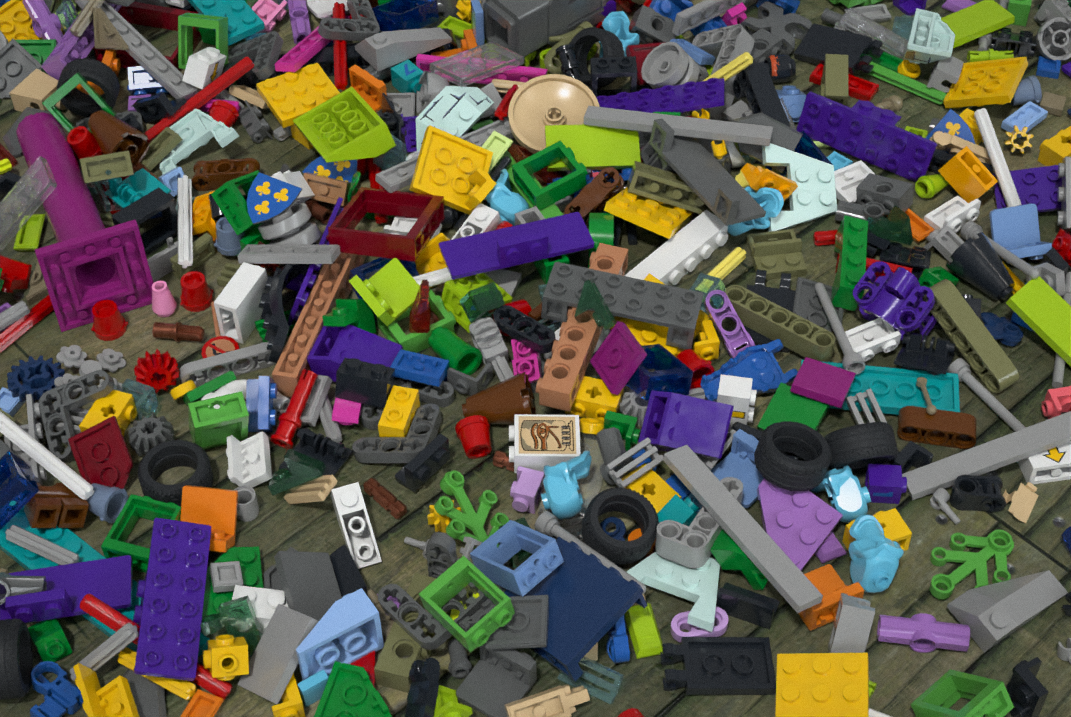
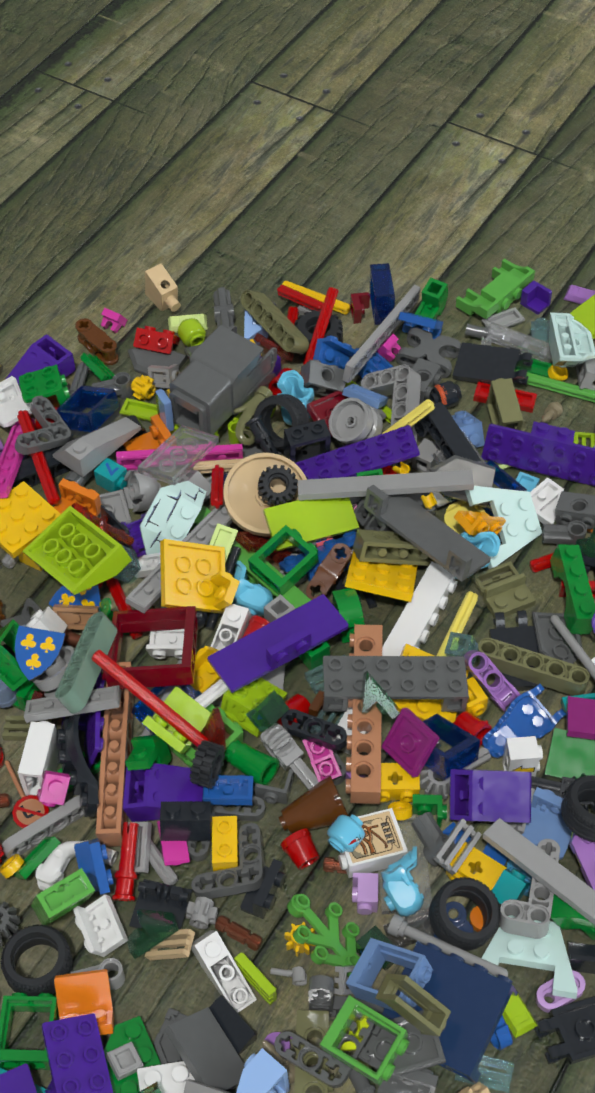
camera: 15 degrees left, 5 degrees up
none -> dark pink bracket [37,770,71,807]
none -> sand green beam [55,612,117,714]
none -> clear red piece [72,503,134,545]
none -> red axle [91,650,209,747]
none -> light grey gear [186,897,218,929]
none -> black tyre [190,740,225,788]
none -> lime tile [234,953,277,1005]
none -> black tyre [257,465,298,506]
none -> medium azure head [327,814,365,853]
none -> olive window [375,973,451,1037]

